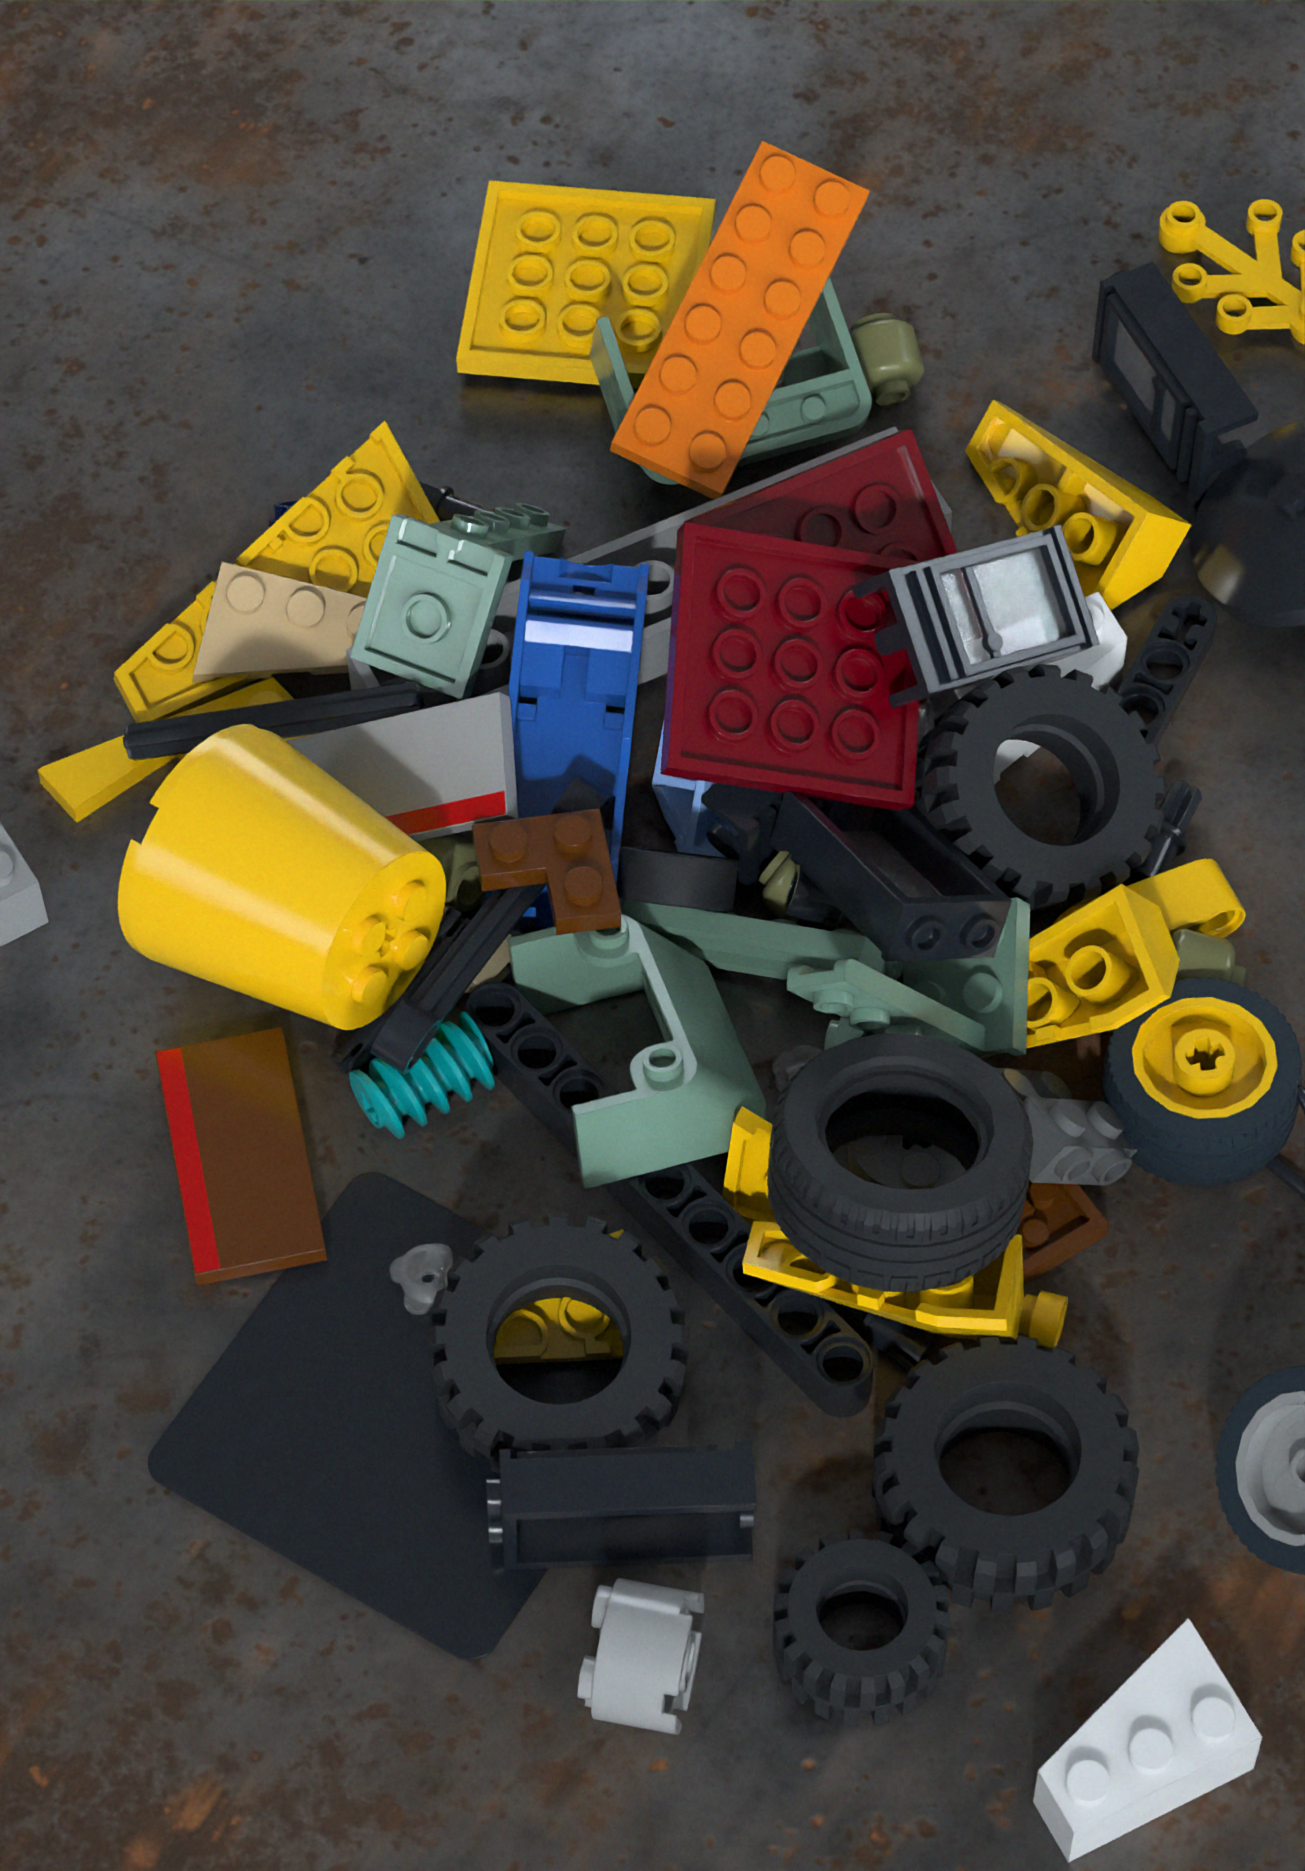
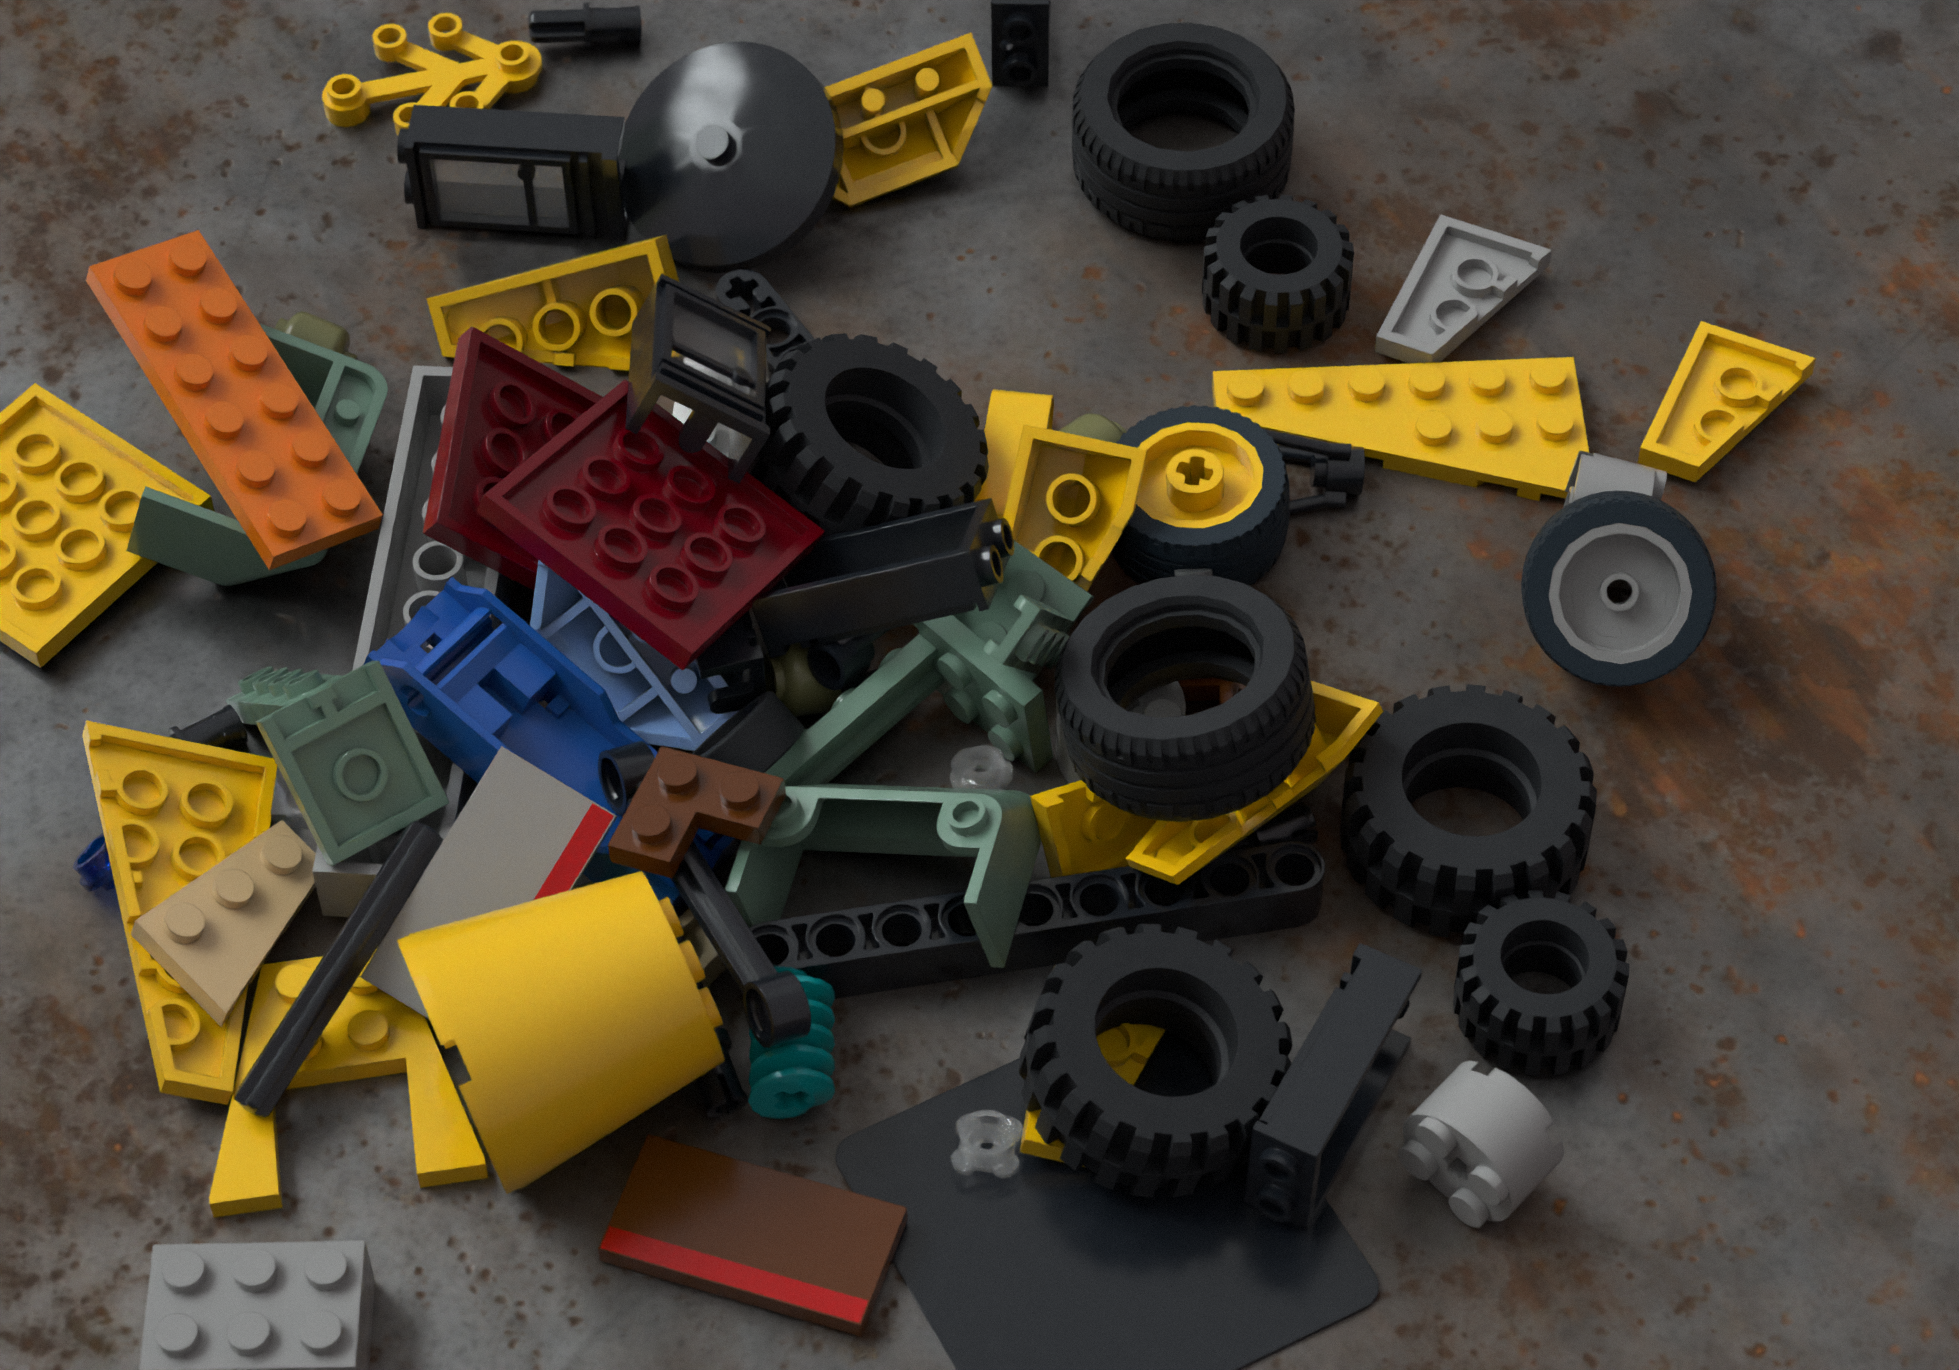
camera: 60 degrees left, 5 degrees down
white wedge [1033,1618,1262,1863] -> none

